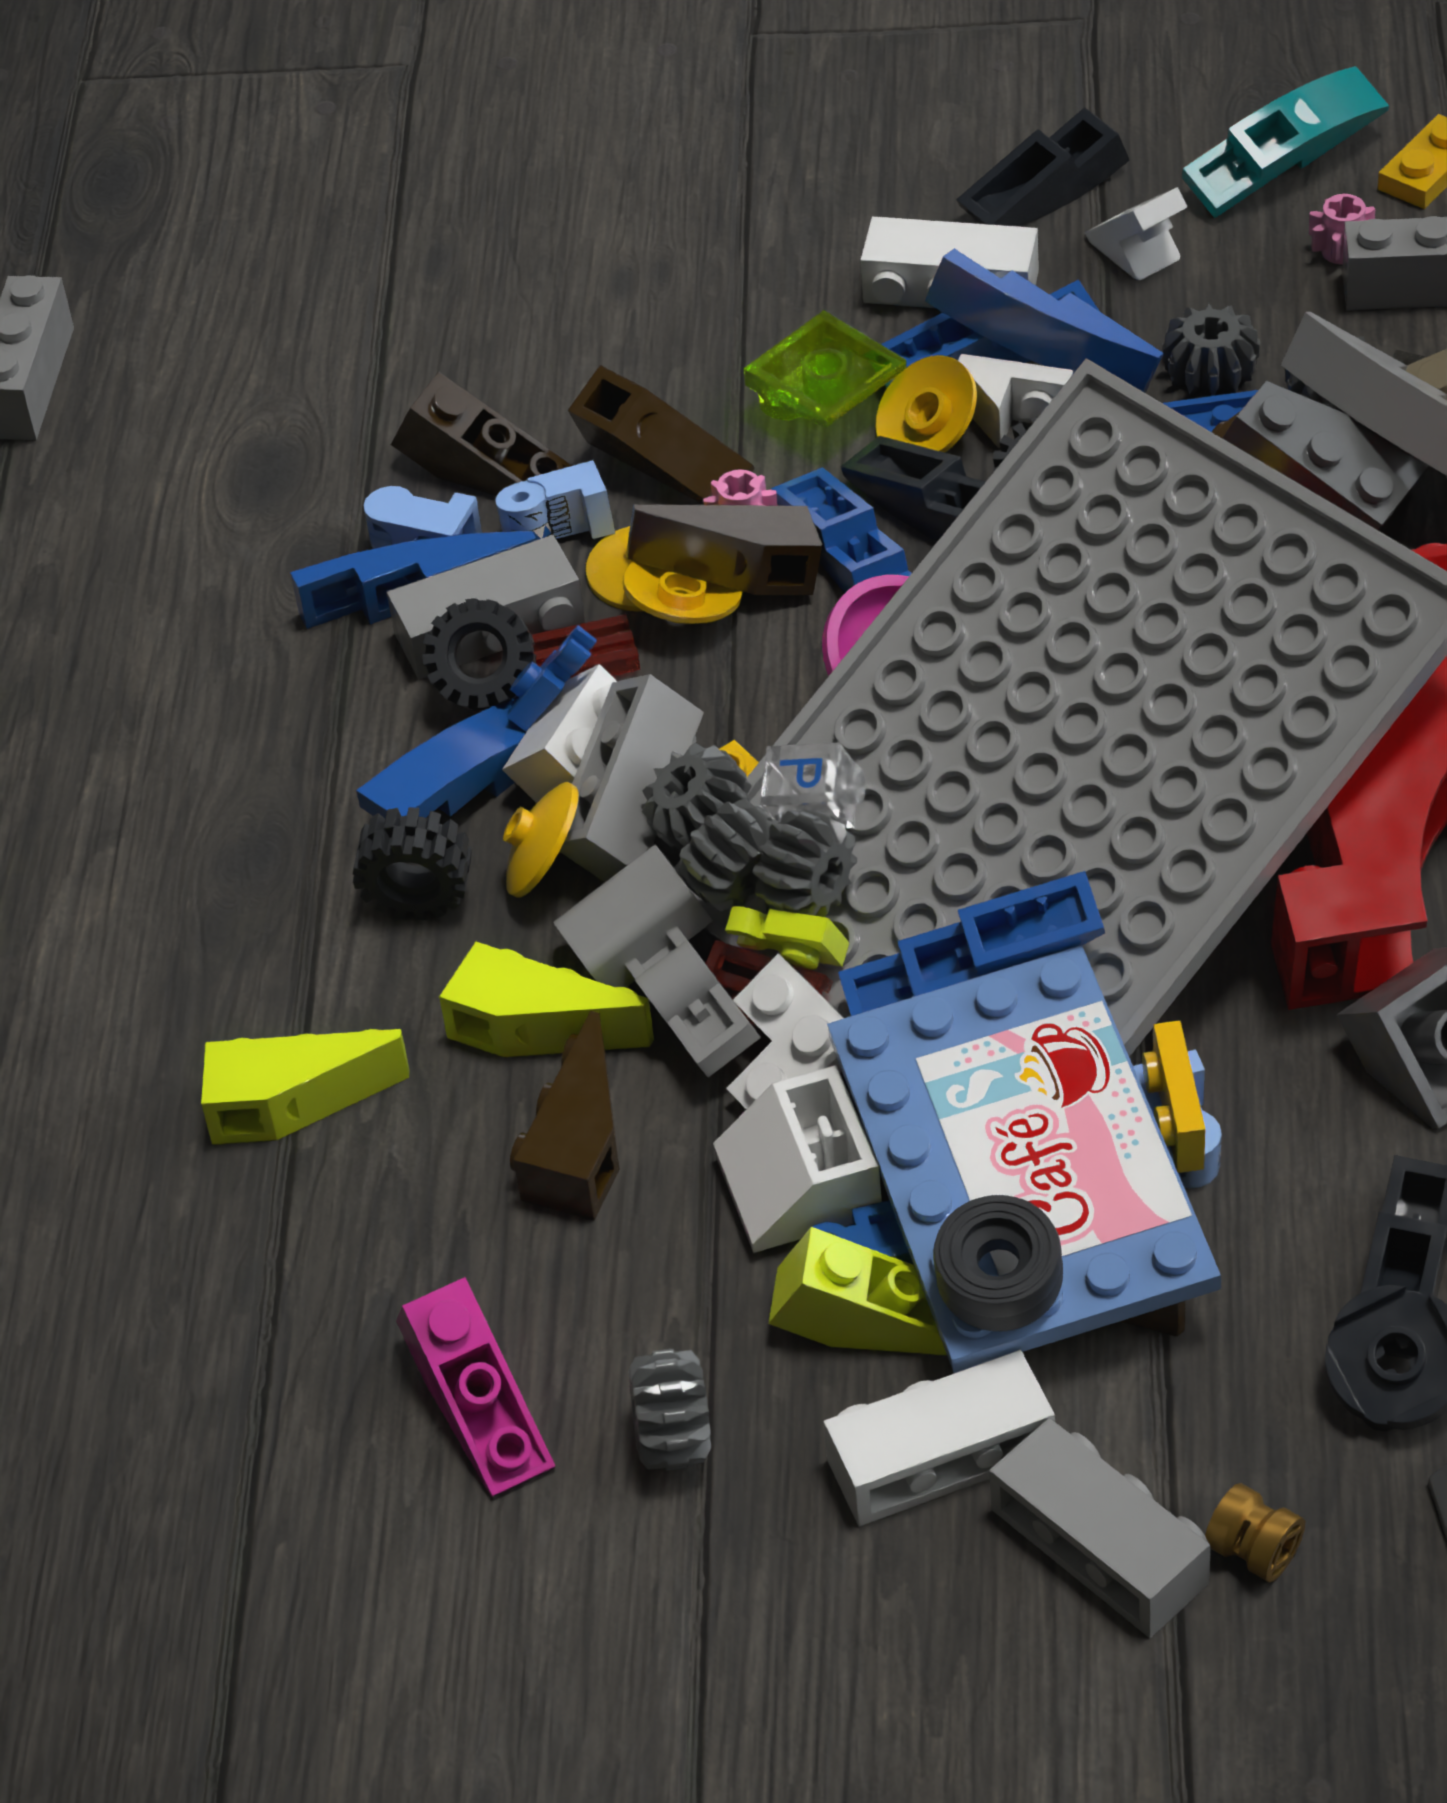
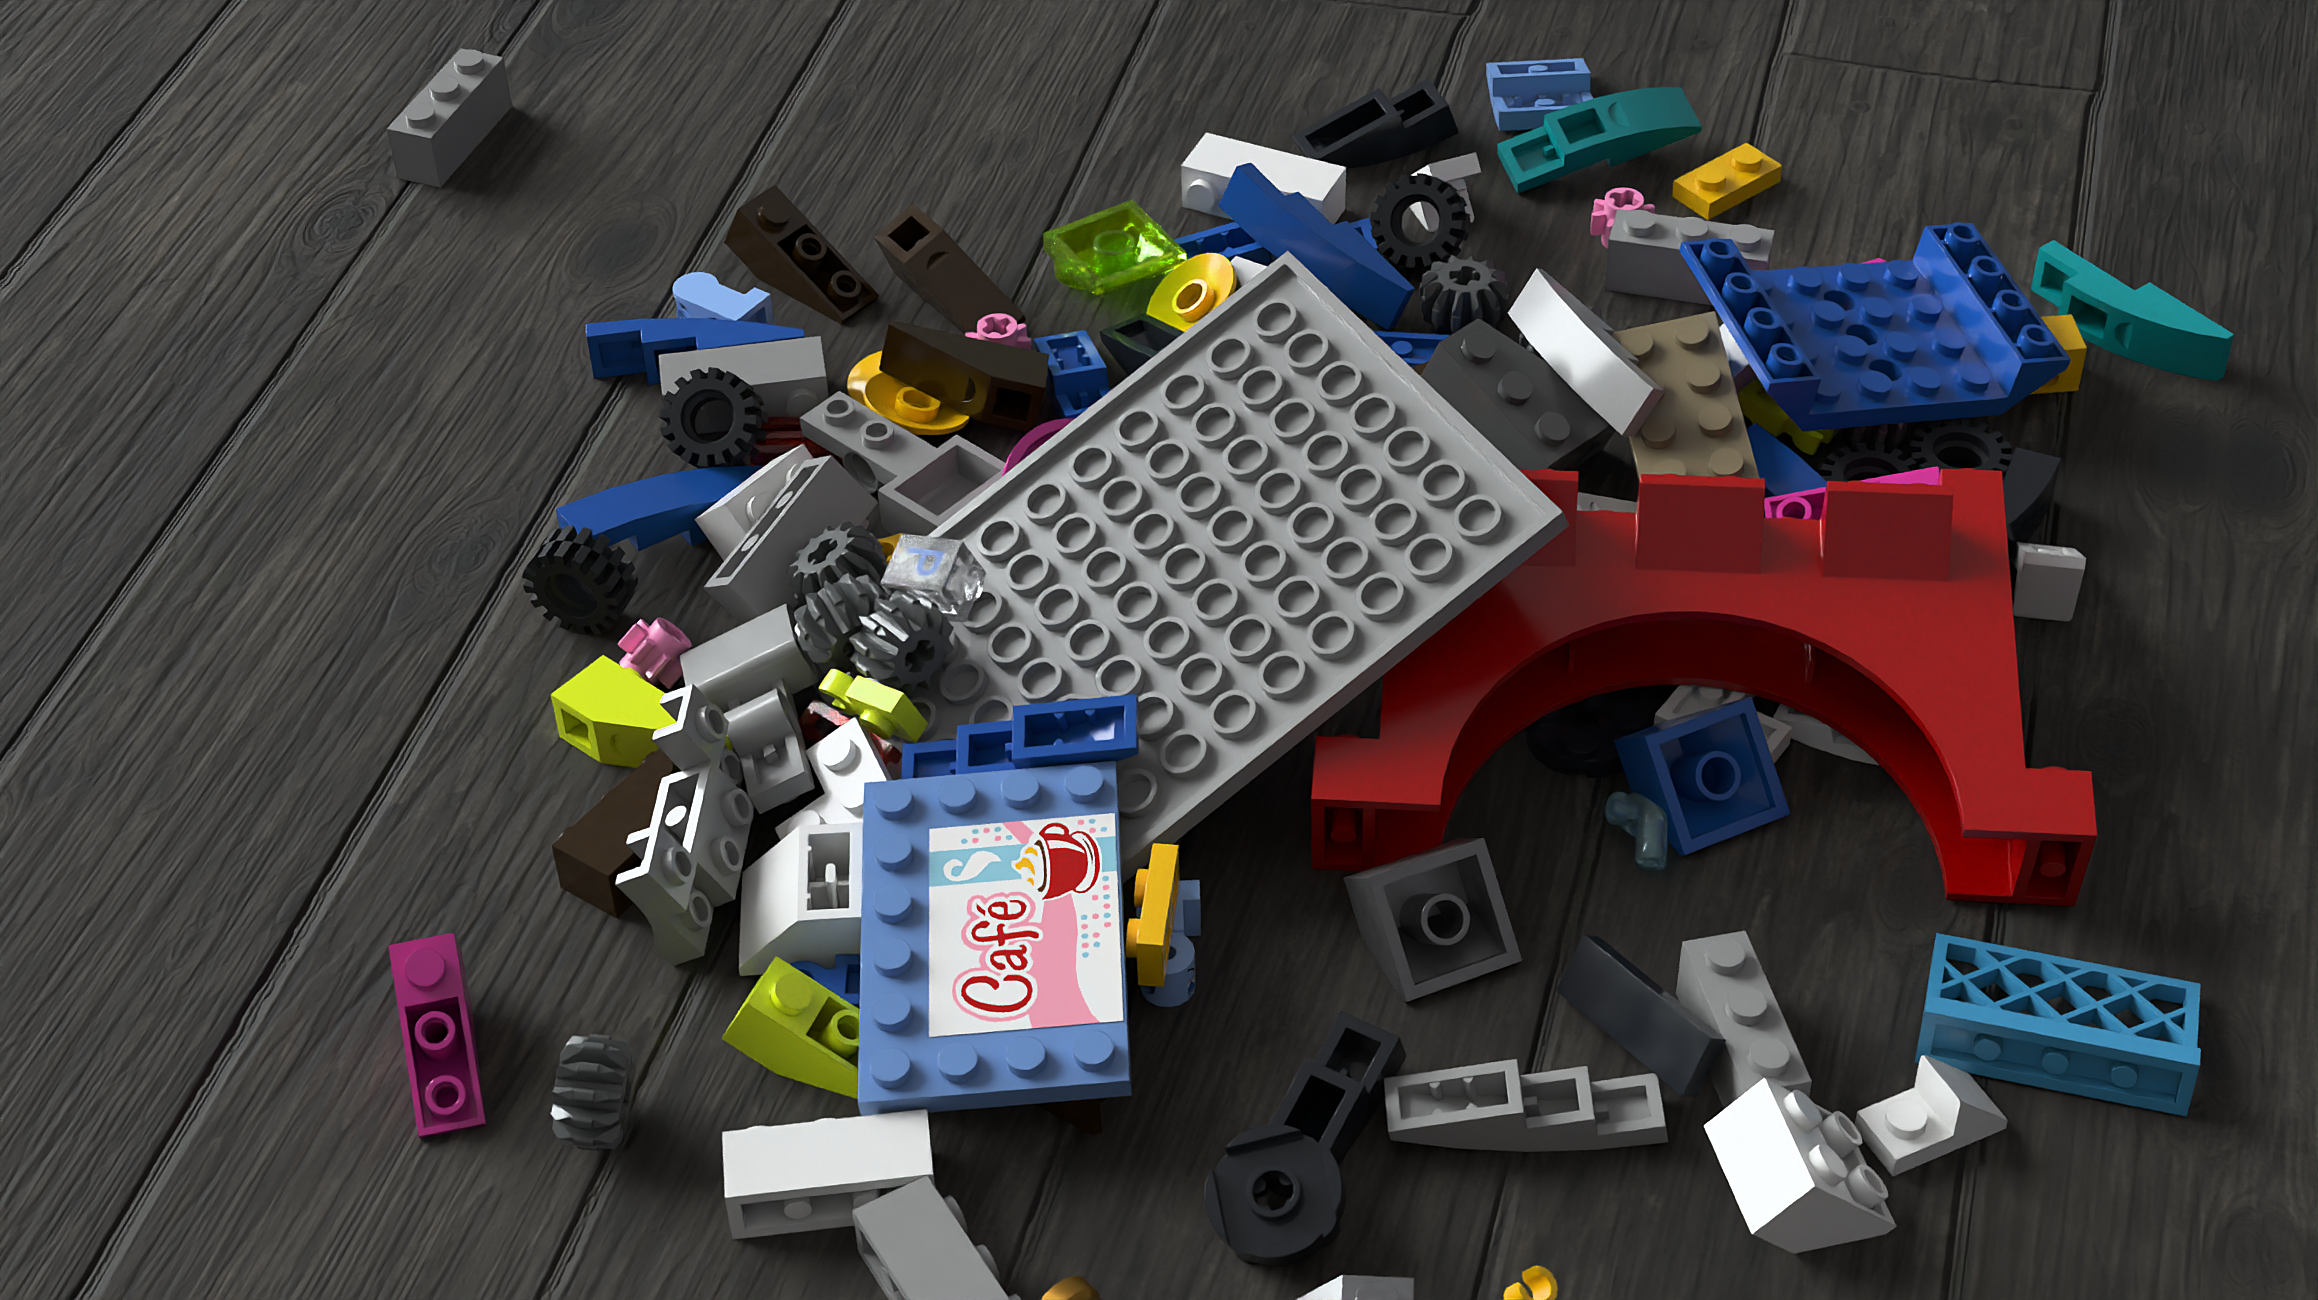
camera: 10 degrees right, 5 degrees down
neon yellow slope [201,1029,410,1144] -> none
light blue leg [496,460,615,540] -> none
yellow dish [503,782,579,898] -> none
blue plate [507,625,597,732] -> none
black tyre [933,1195,1063,1331] -> none
none -> light grey bracket [615,684,755,966]
none -> bright pink gear [618,617,692,689]
none -> light grey plate [800,391,1005,547]
none -> black tyre [1370,173,1470,270]
none -> medium blue slope [1486,58,1593,131]

